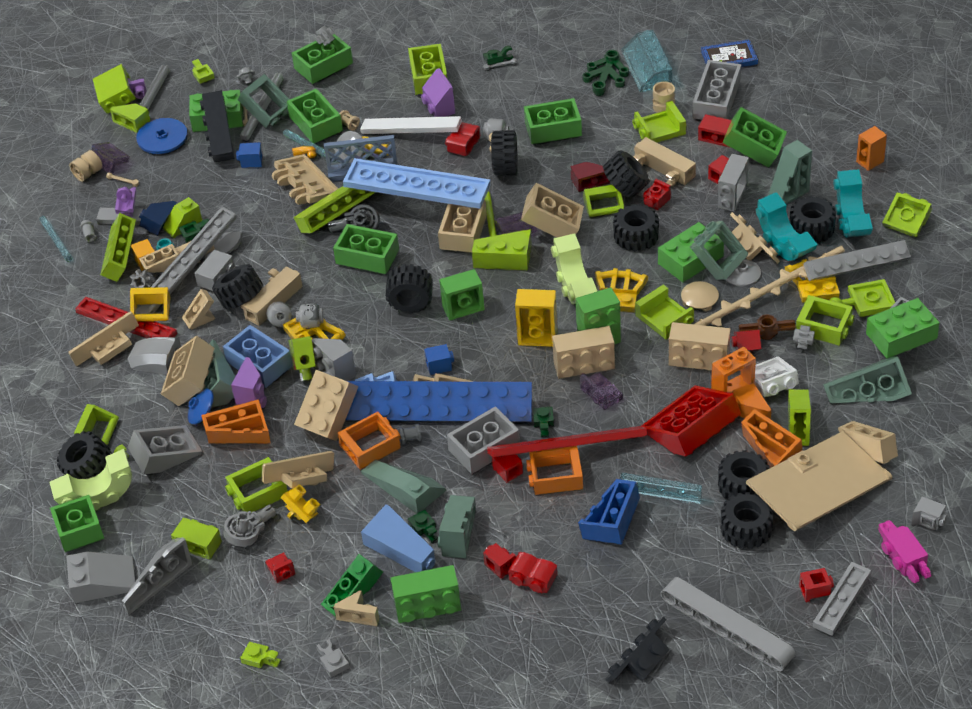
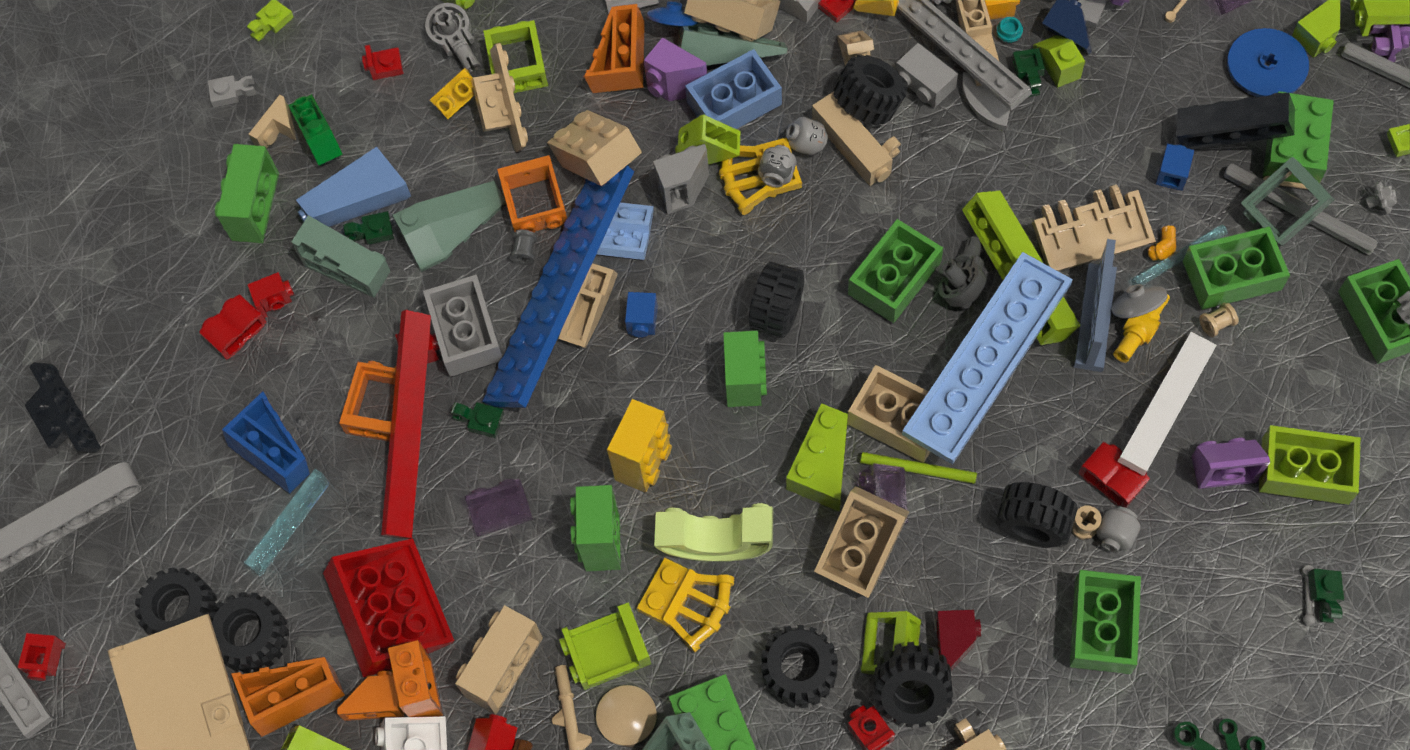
camera: 110 degrees right, 20 degrees up
tan brick [552,326,615,379] -> none

